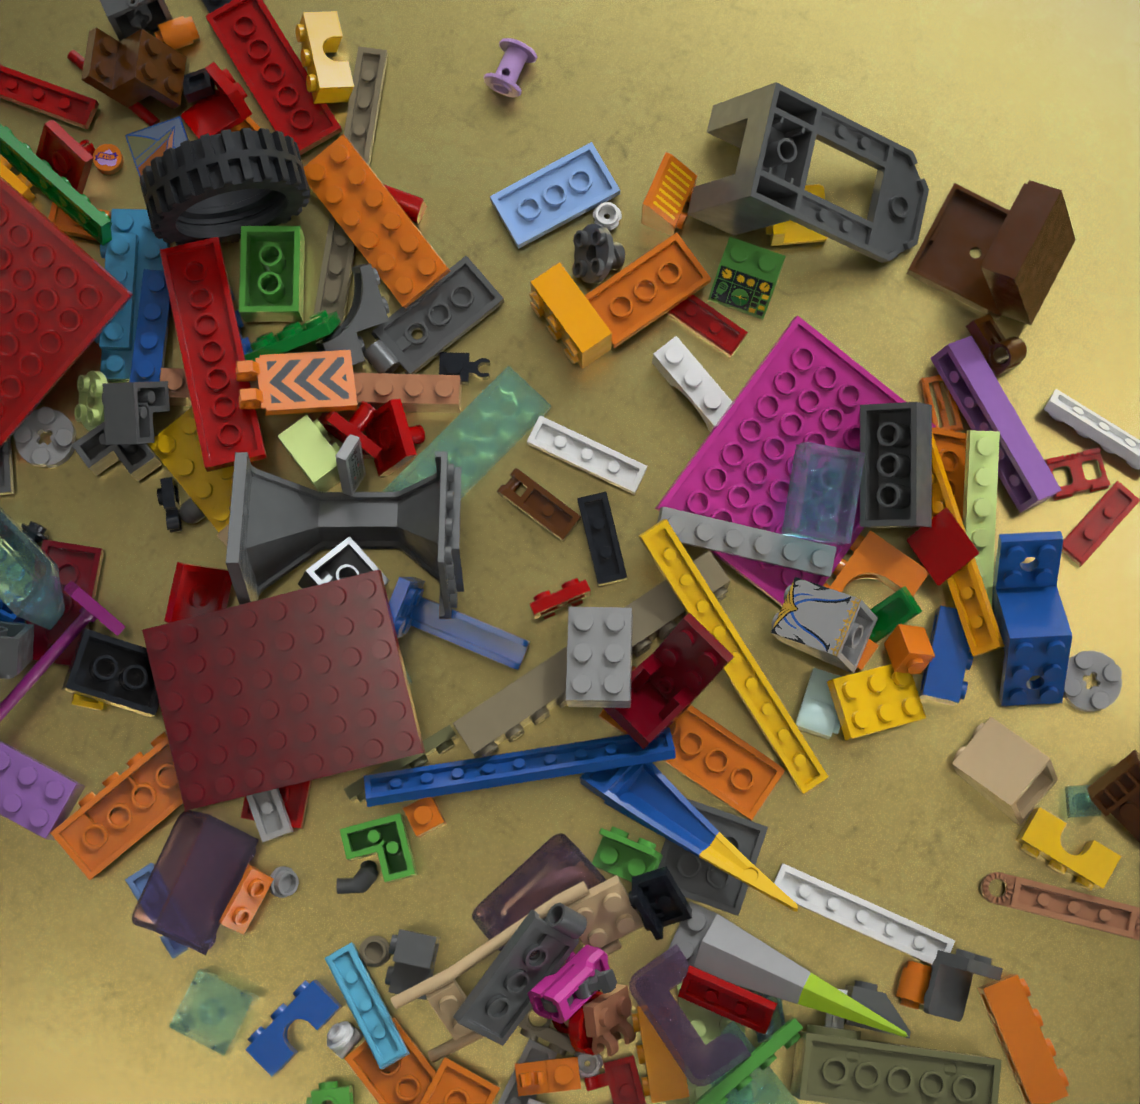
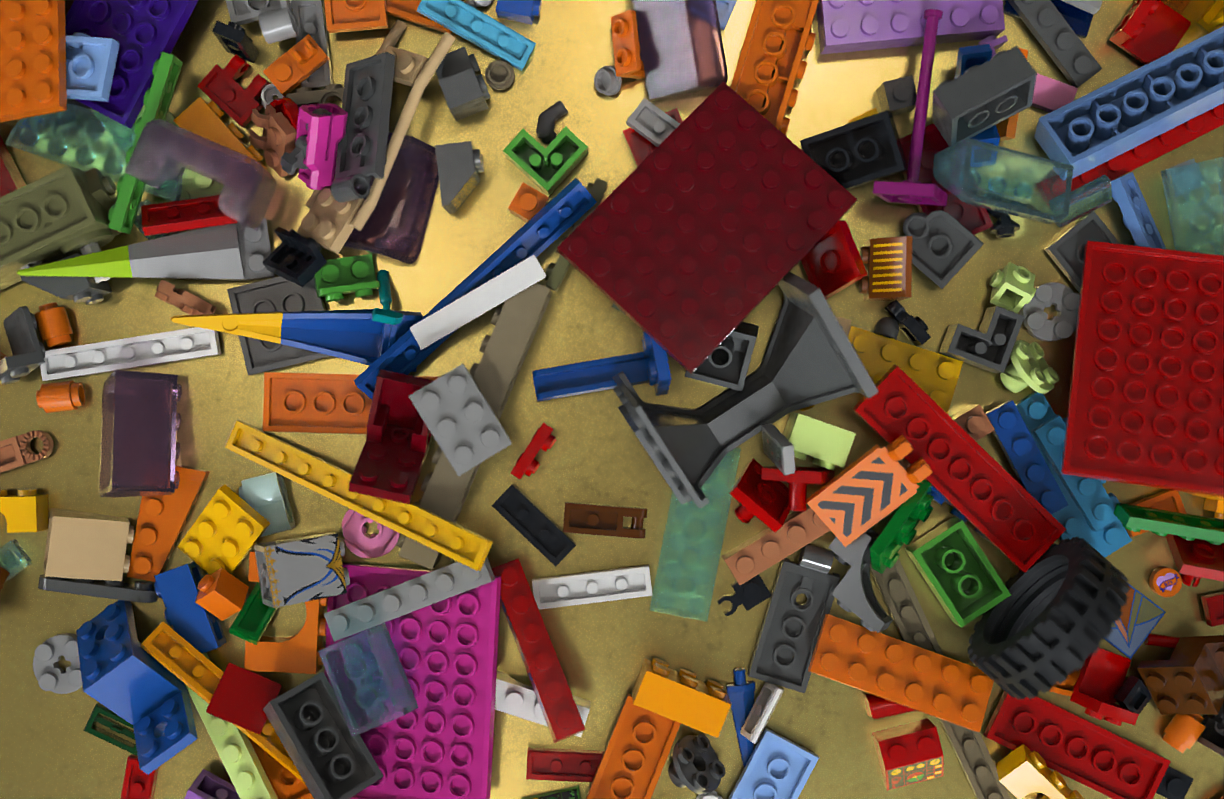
camera: 150 degrees right, 10 degrees up
dark grey brick [102,381,170,445] -> none
none -> orange brick [36,380,85,413]
none -> dark grey plate [38,574,158,603]
none -> dark green tile [83,702,138,756]
none -> olive plate [85,167,119,213]
none -> clear purple windscreen [99,370,182,498]
none -> orange wing [127,461,210,582]
none -> nougat plate [154,279,217,315]
none -> bright pink plate [342,509,401,558]
none -> teal piece [372,270,404,325]
none -> white sticker [410,255,546,349]
none -> dark grey slope [435,141,485,214]
none -> red brick [491,558,585,743]
none -> blue bar [726,668,756,768]
none -> white slope [740,682,784,744]
none -> dark orange slope [859,236,912,301]
none -> red slope [872,718,944,791]
none -> black brick [876,75,917,116]
none -> dark grey plate [903,211,984,289]
none -> yellowish green brick [990,262,1036,314]

